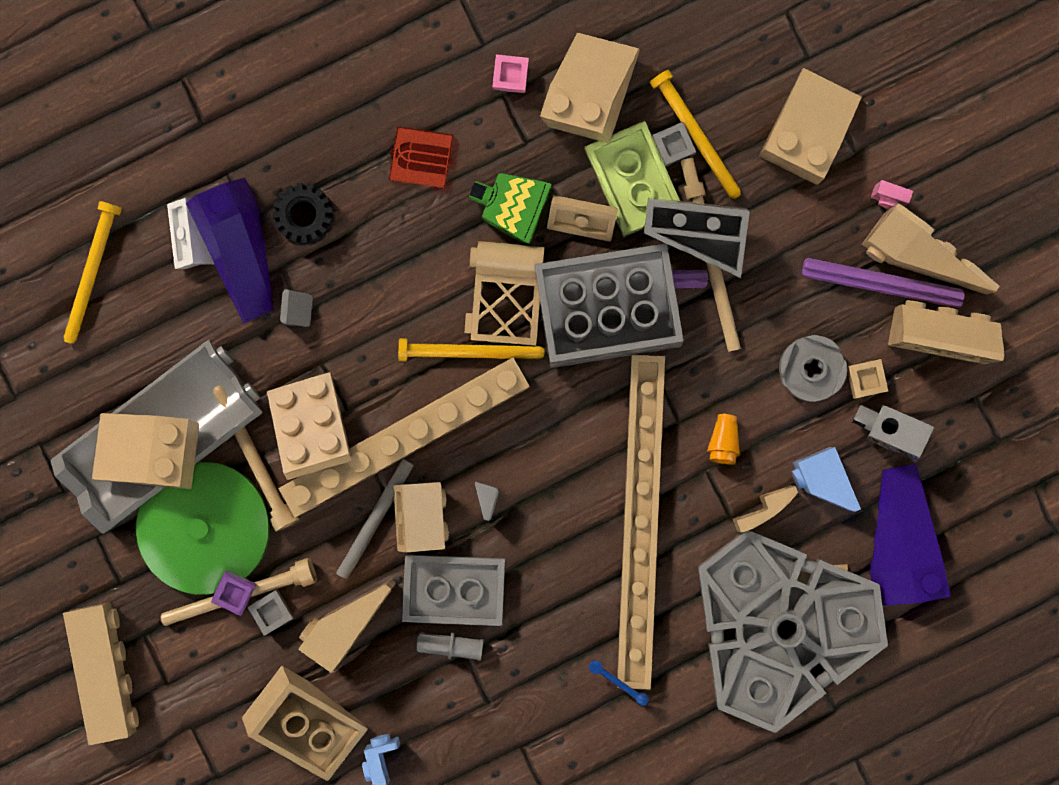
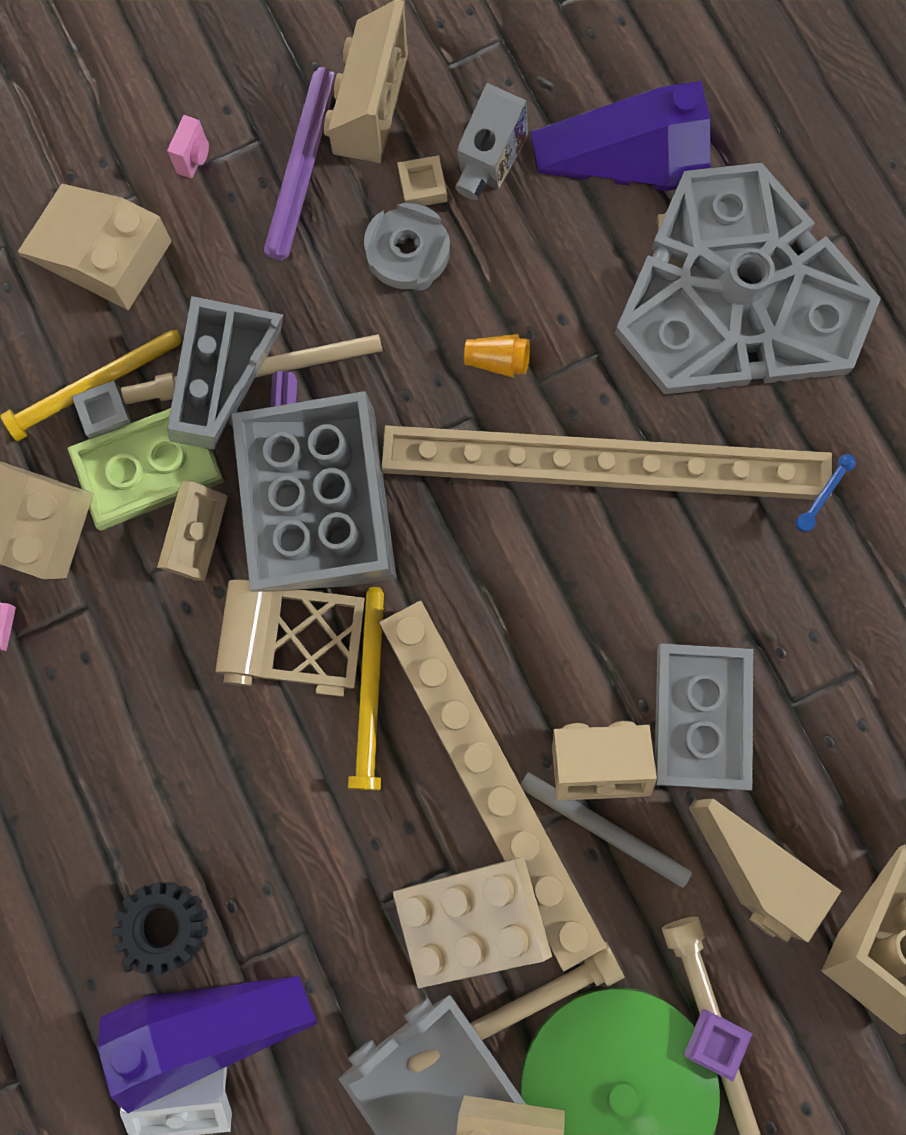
camera: 90 degrees left, 10 degrees down
light grey plate [247,589,294,636] -> none
light grey slope [280,290,313,327] -> none
clear red piece [389,126,454,189] -> none
light grey axle [417,632,484,661] -> none
bright green torso [469,173,552,245] -> none
light grey slope [475,481,500,521] -> none
tan slope [733,485,798,533] -> none
light blue slope [791,447,861,512] -> none
tan wedge [862,203,1000,295] -> none

